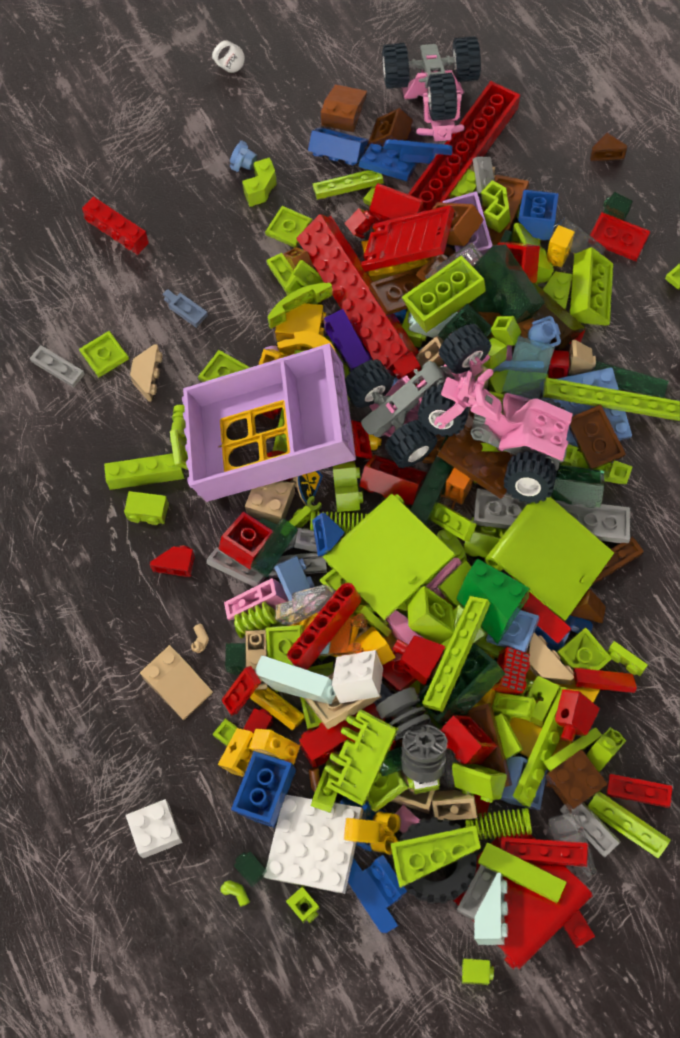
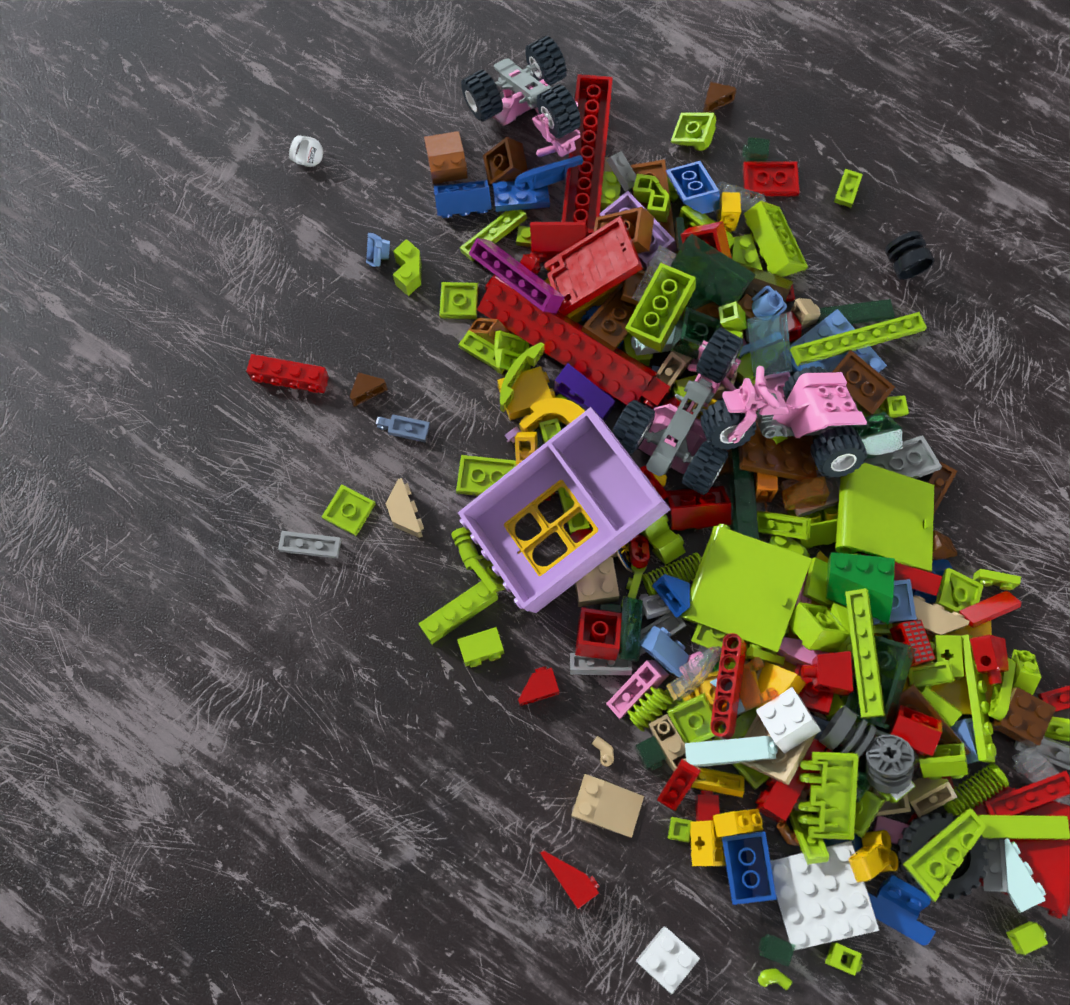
camera: 30 degrees left, 5 degrees up
none -> reddish brown slope [350,372,388,407]
none -> magenta brick [469,238,565,313]
none -> red slope [540,851,600,909]
none -> red beam [629,535,650,568]
none -> lime slope [671,113,716,151]
none -> clear orange slope [781,476,829,510]

